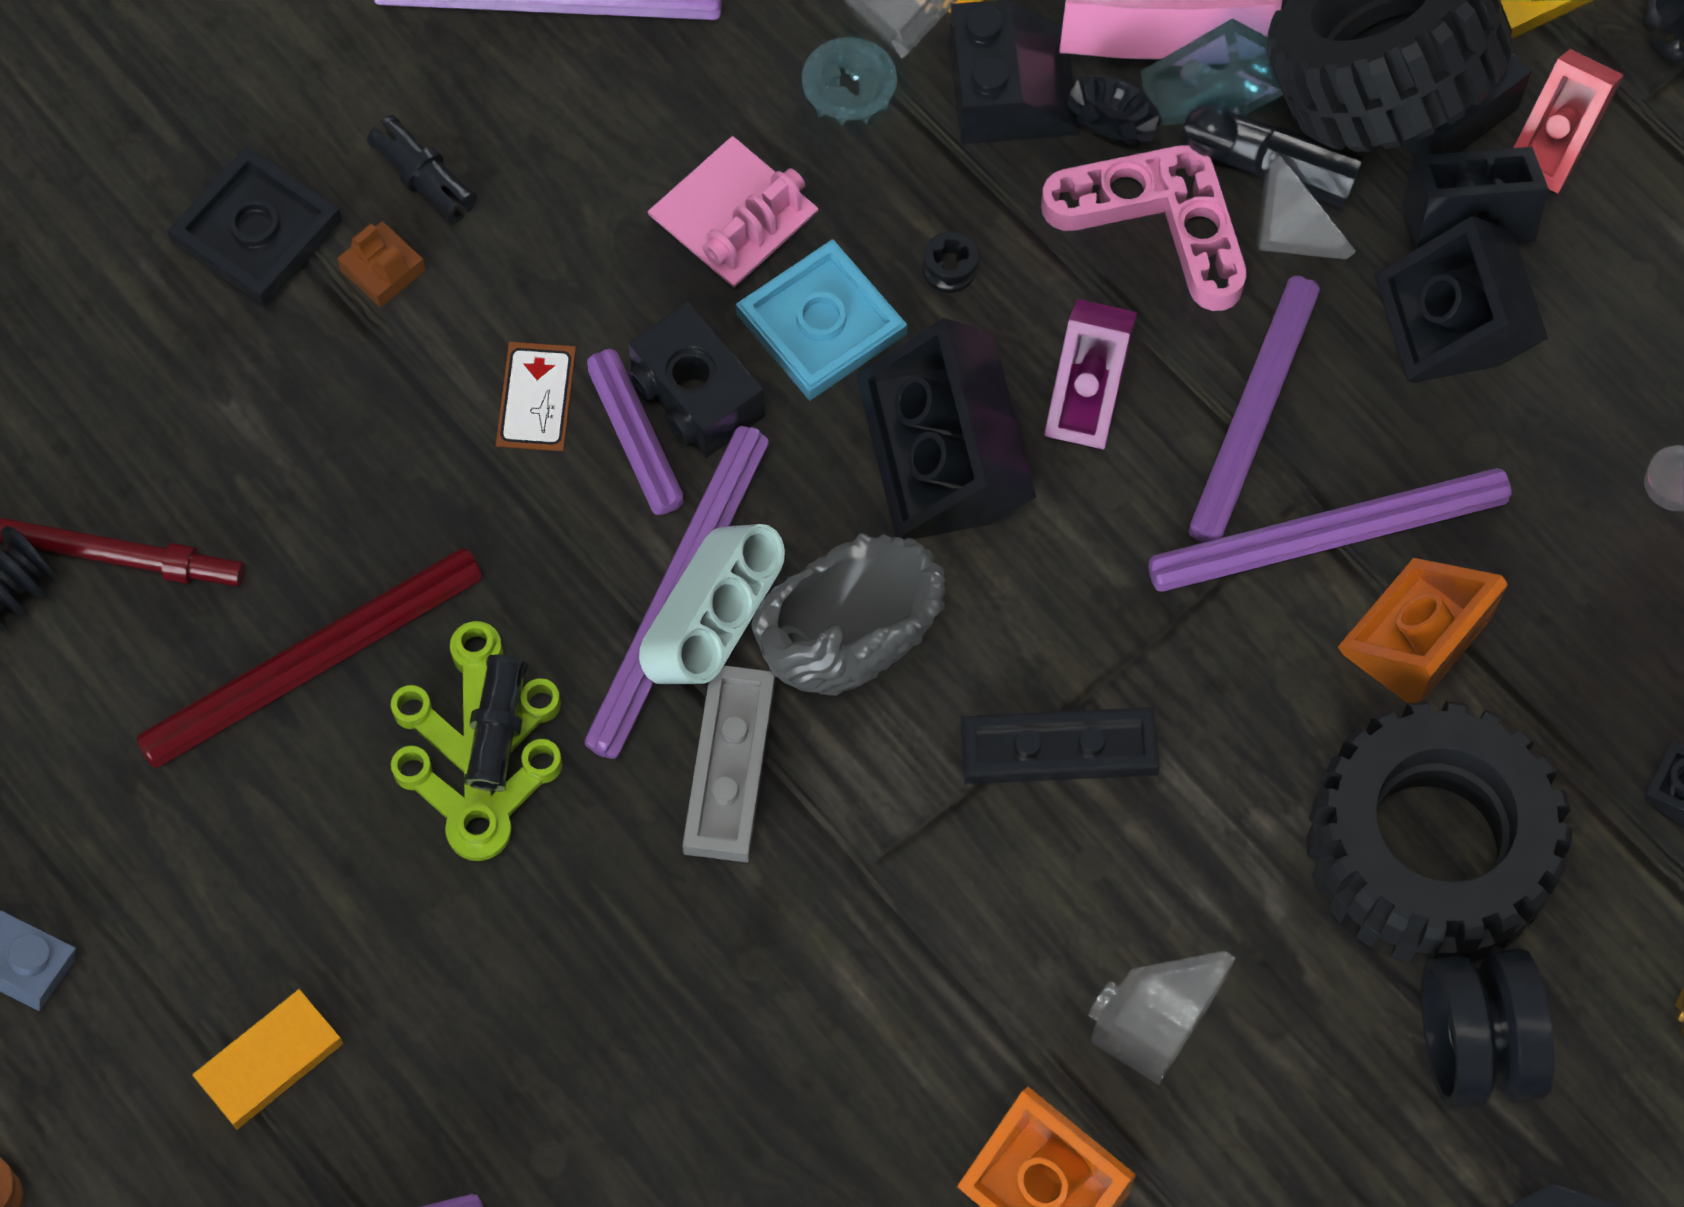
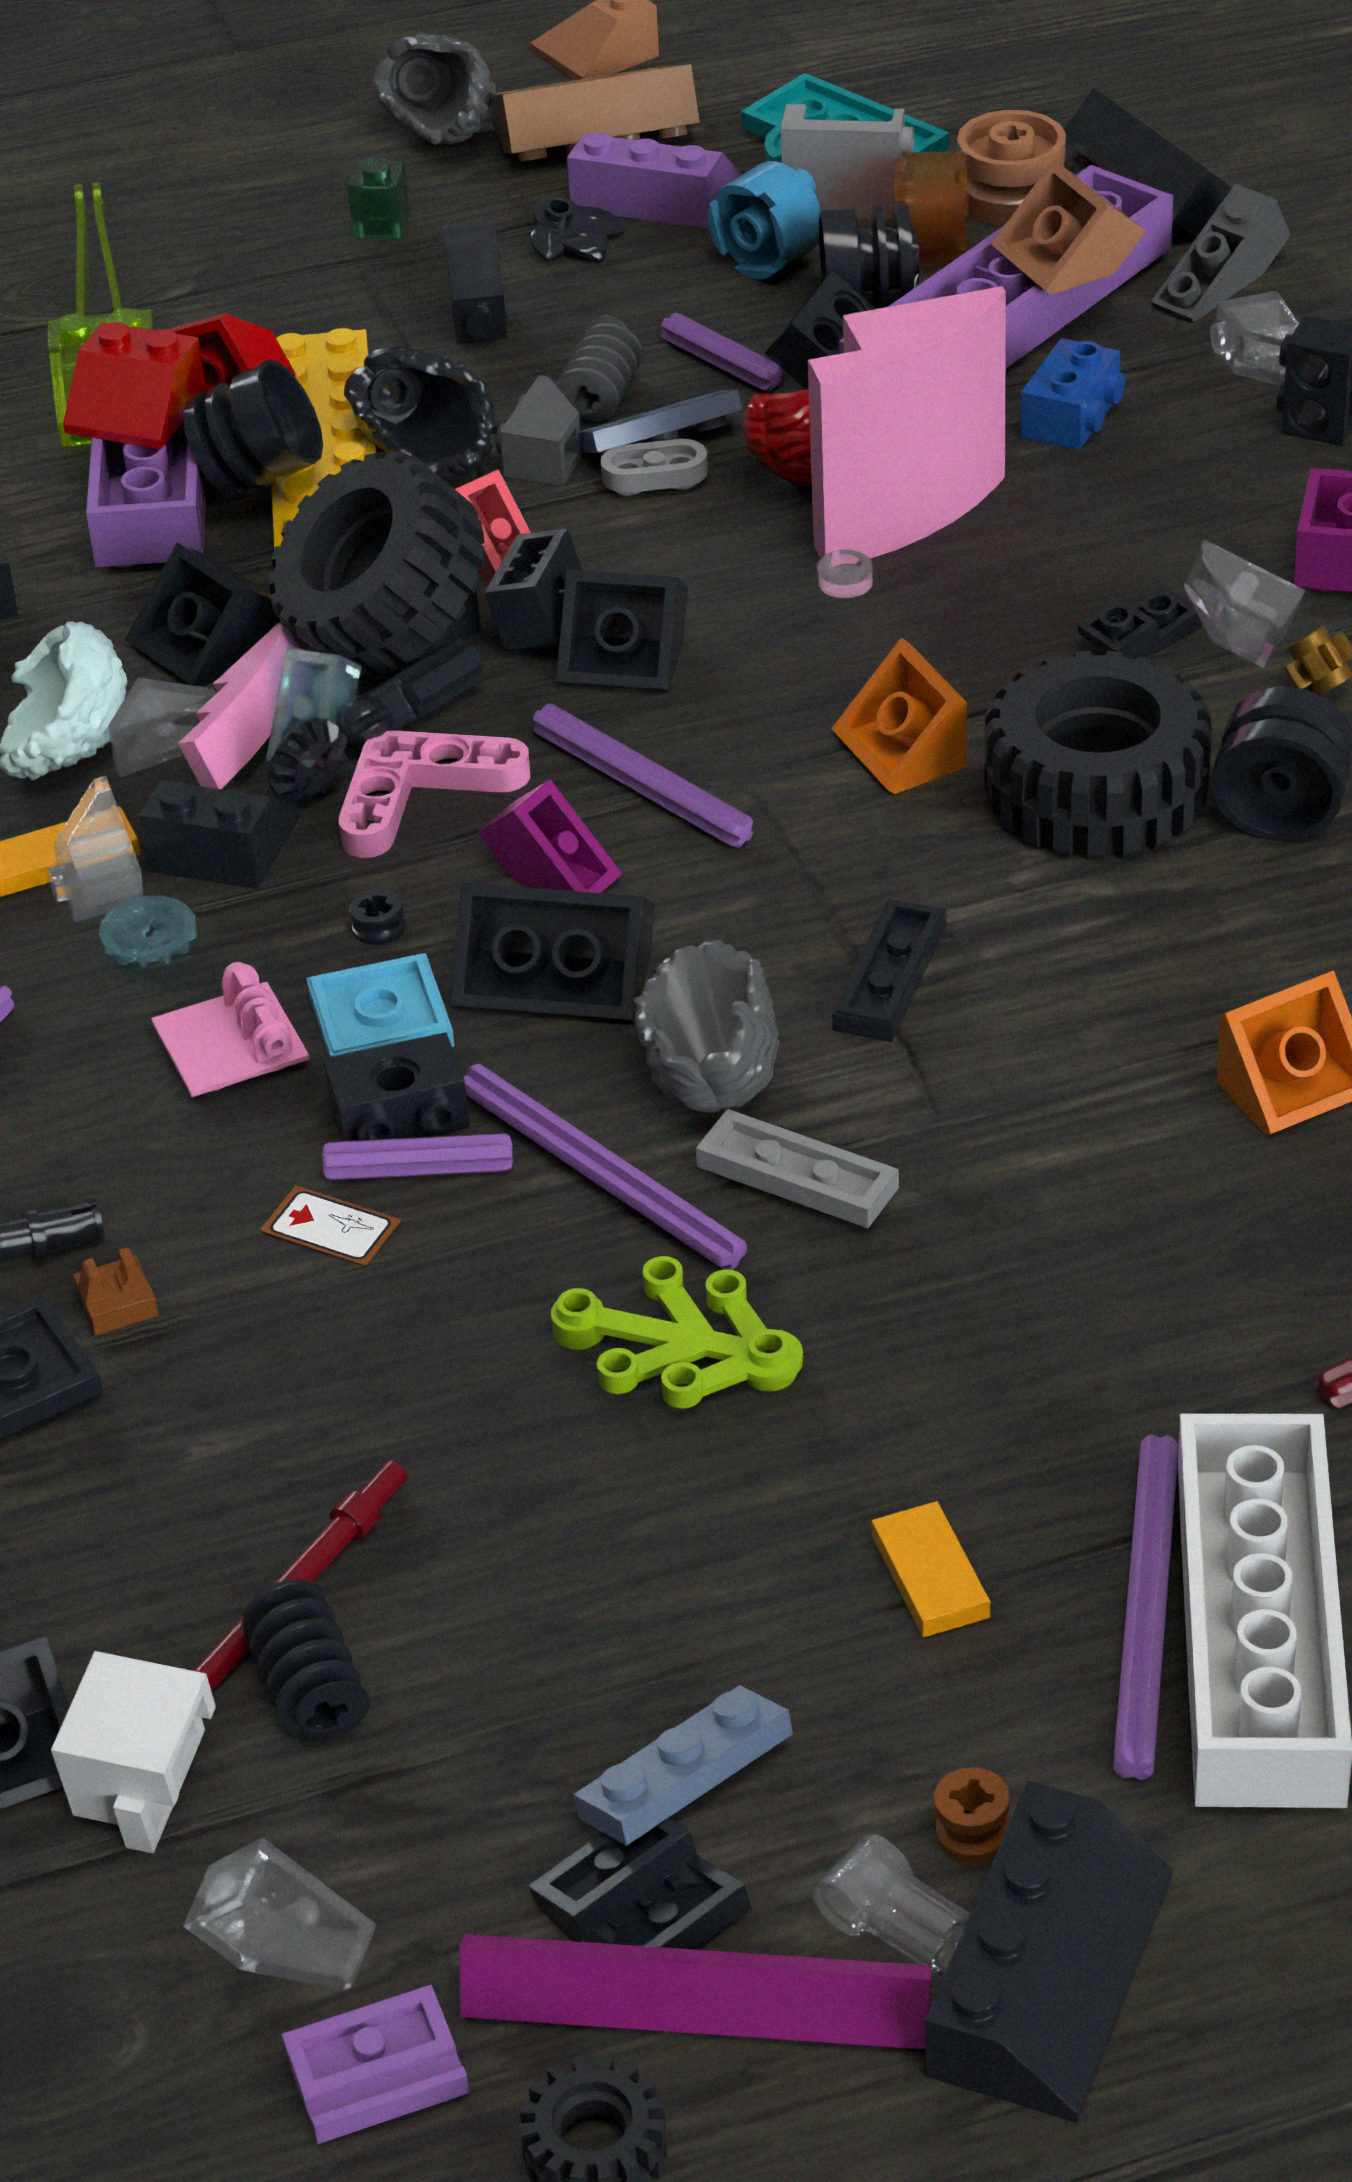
camera: 65 degrees left, 25 degrees down
dark red axle [136,548,482,767] -> none
black pin [464,654,528,792] -> none
light aqua beam [639,524,785,684] -> none
clear slope [1089,951,1235,1085] -> none
medium lavender axle [1148,468,1512,592] -> none
clear slope [1256,151,1356,259] -> none

